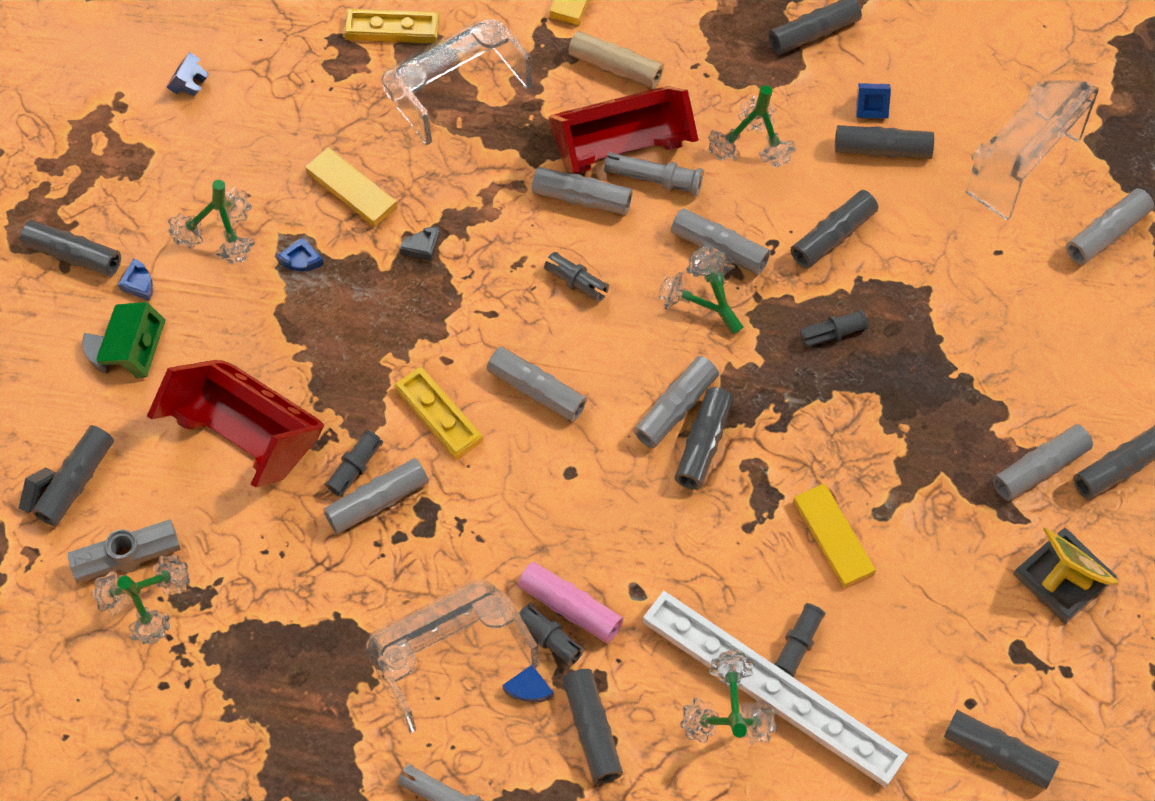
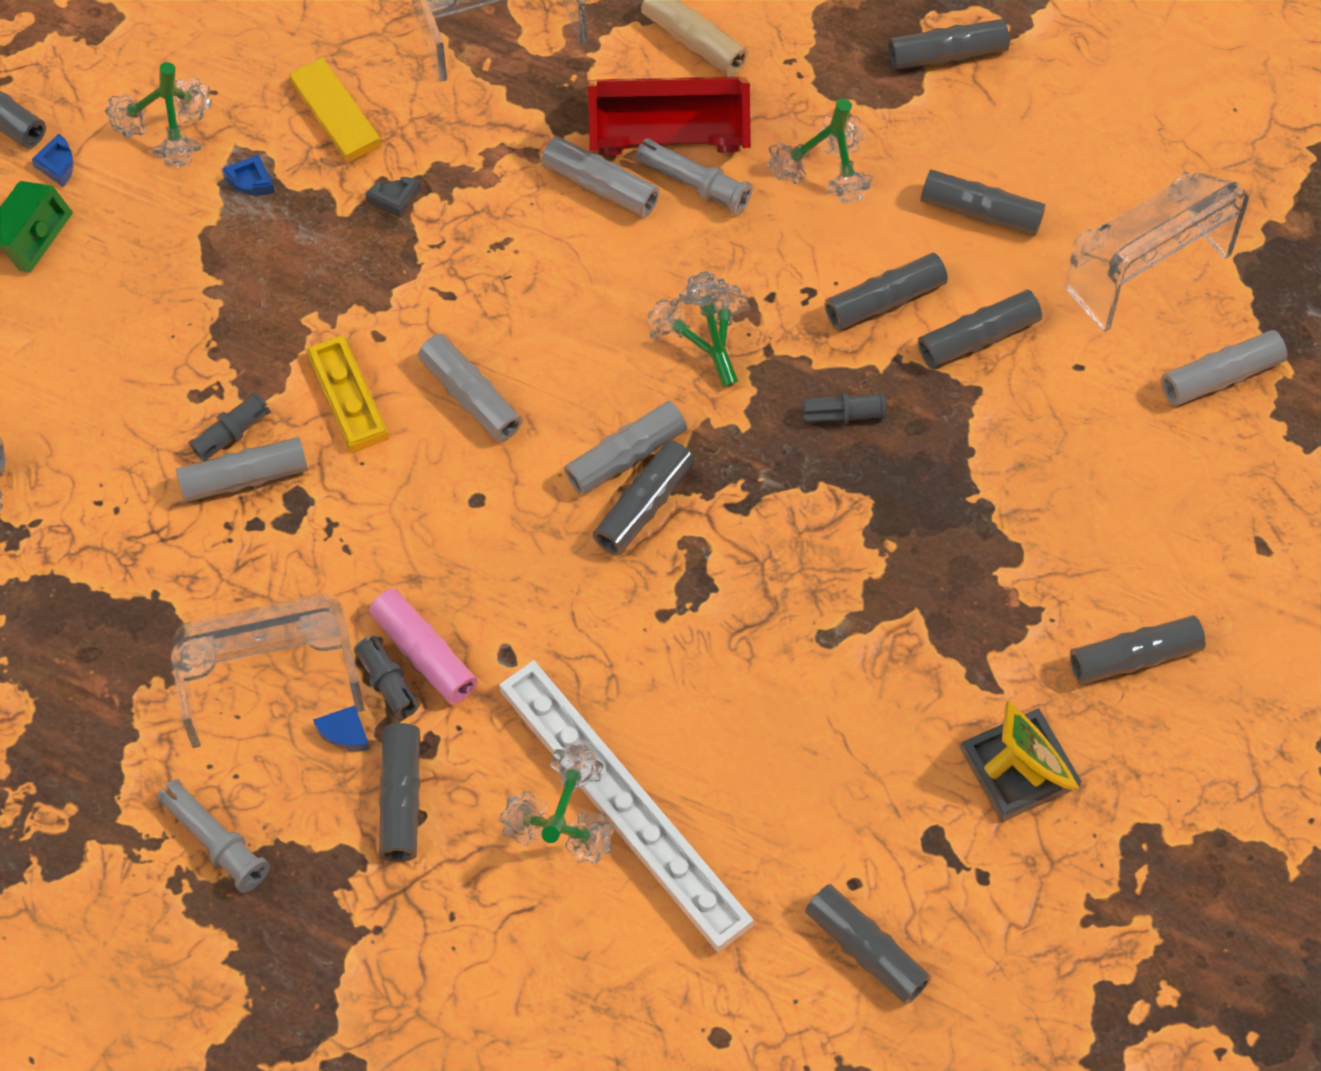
camera: 15 degrees right, 0 degrees up
red windscreen [147,360,324,488] -> none
dark grey pin [544,252,609,302] -> none
light grey axle [671,208,771,275] -> none
dark grey pin [774,603,826,677] -> none
yellow tile [793,483,876,589] -> none
blue tile [856,83,891,118] -> none
light grey axle [993,424,1093,501] -> none
none -> dark grey axle [918,289,1042,369]

